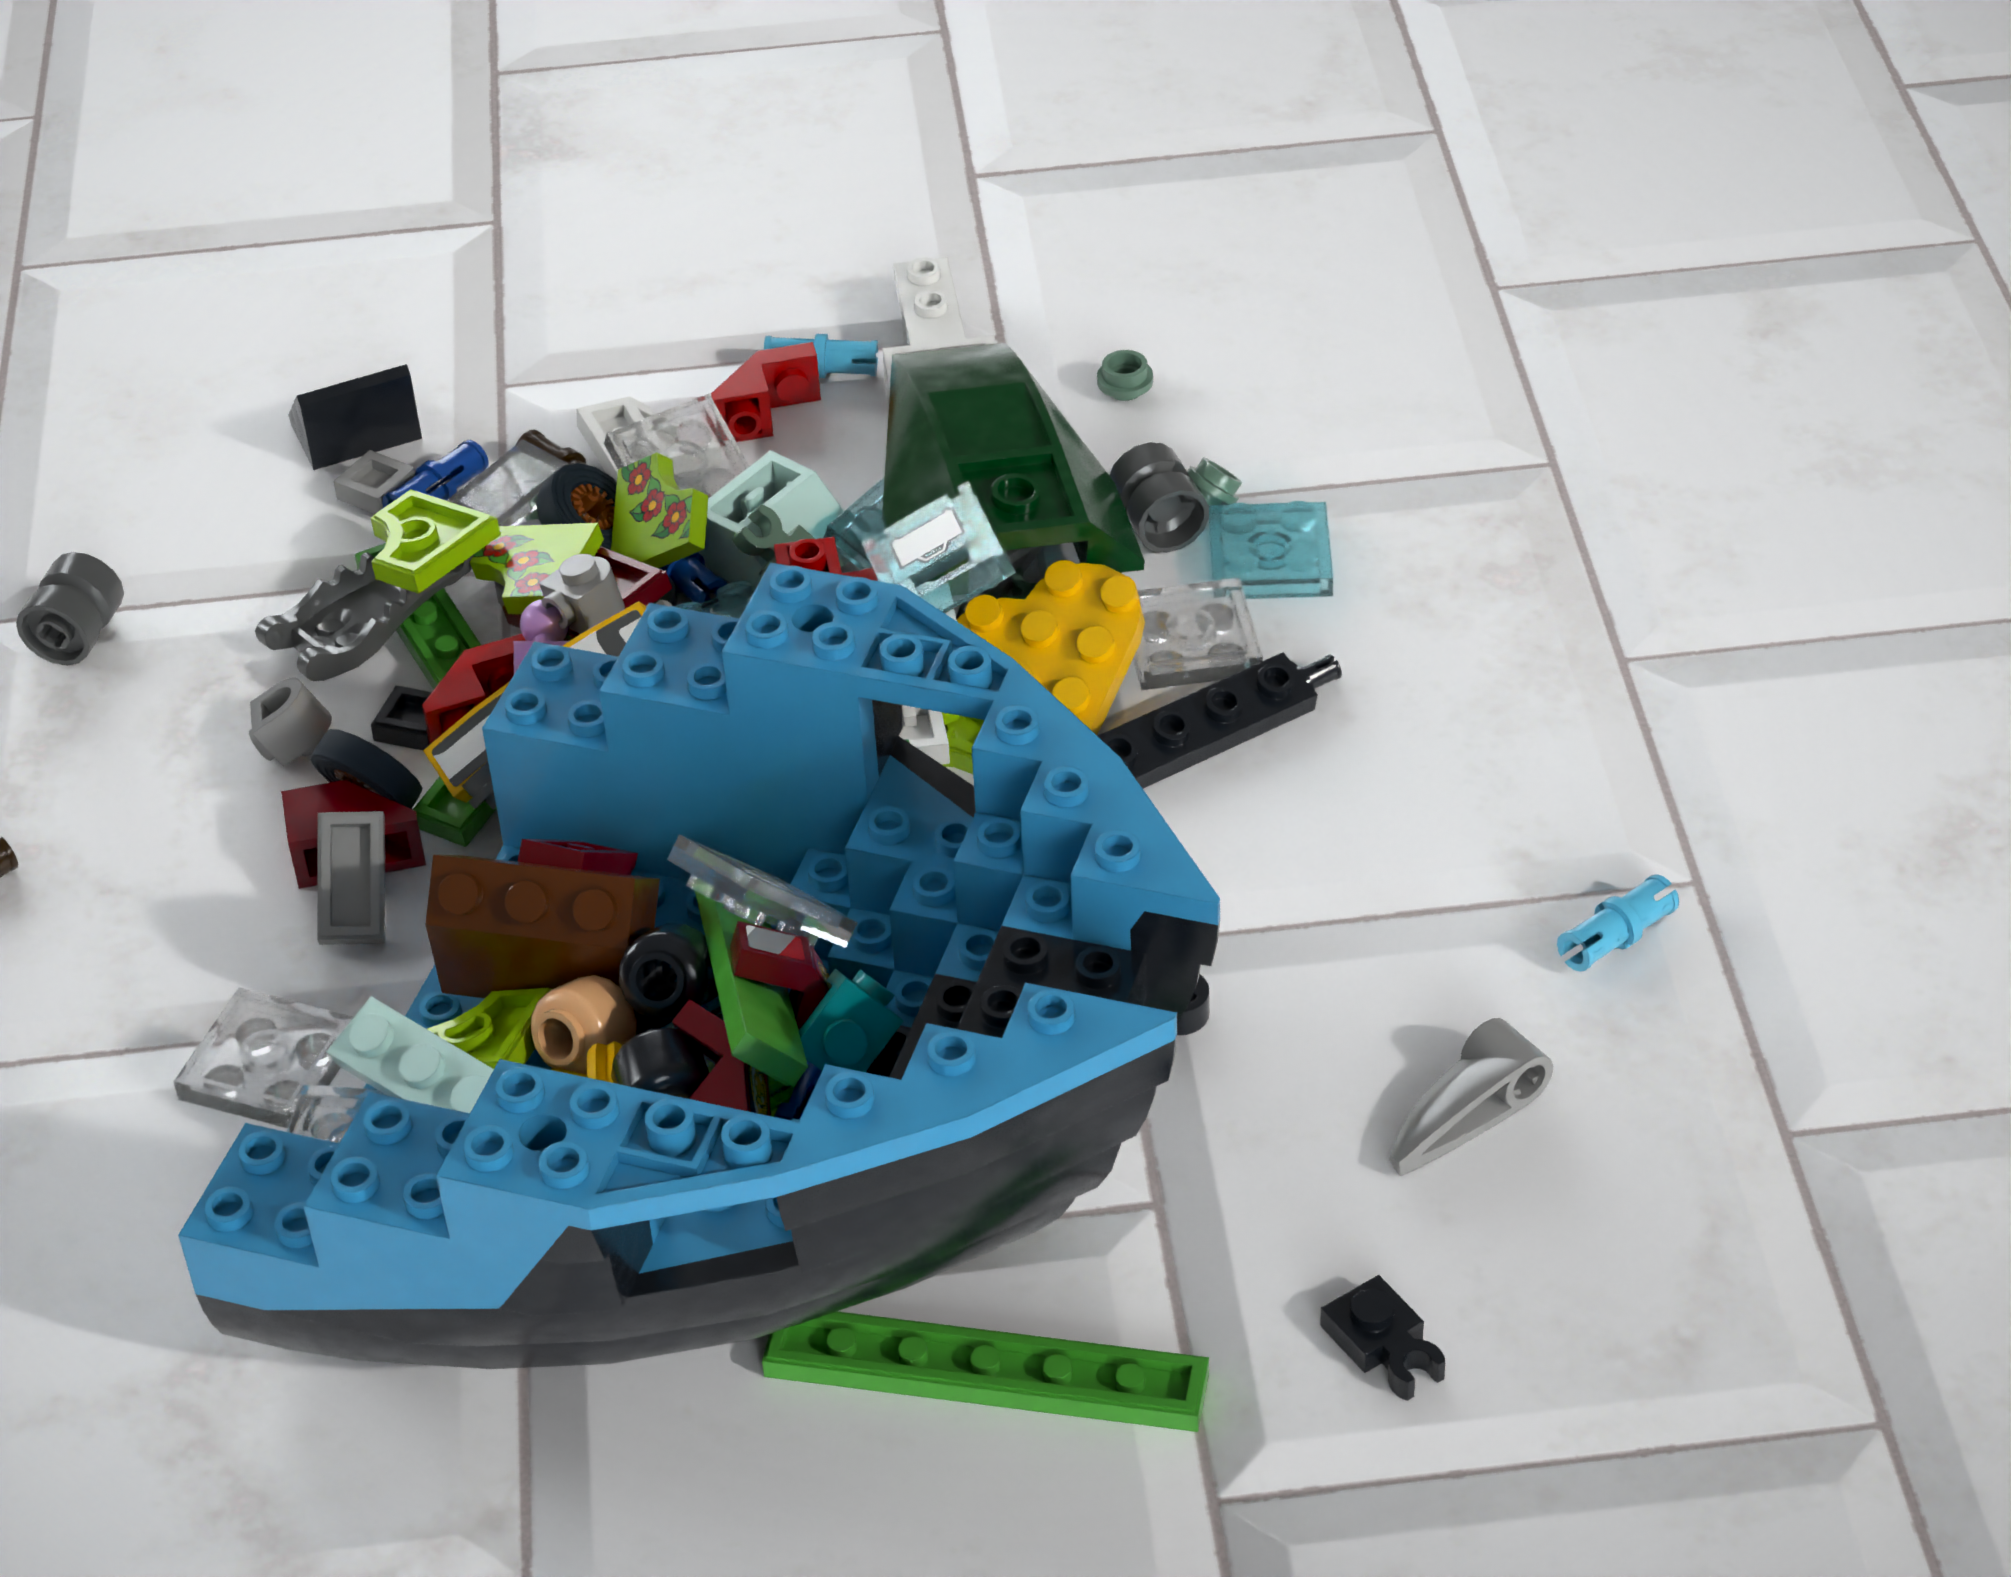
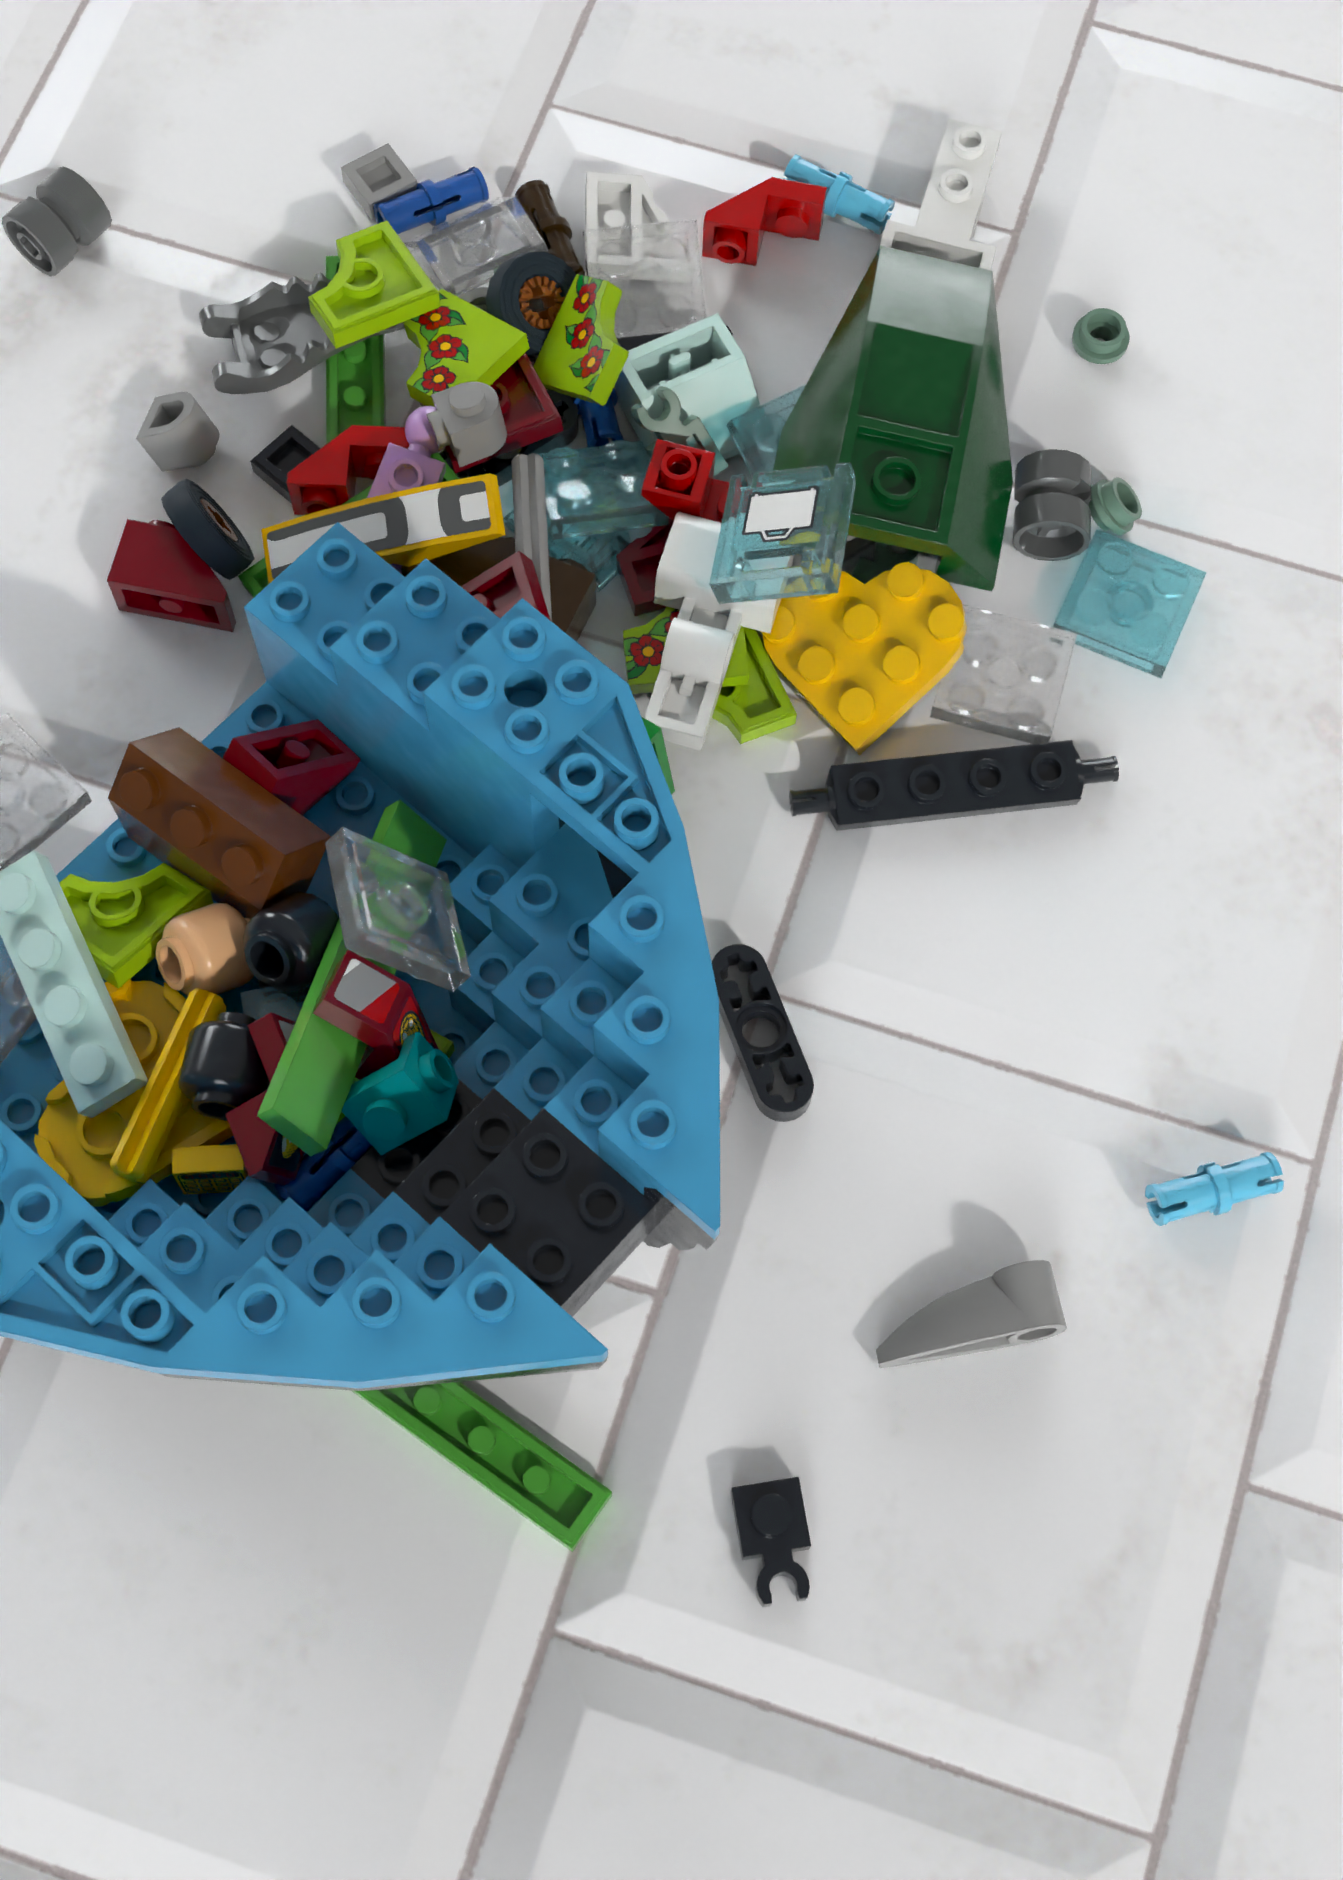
camera: 20 degrees right, 25 degrees up
black slope [288,364,422,470] -> none
light grey tile [317,811,385,945] -> none

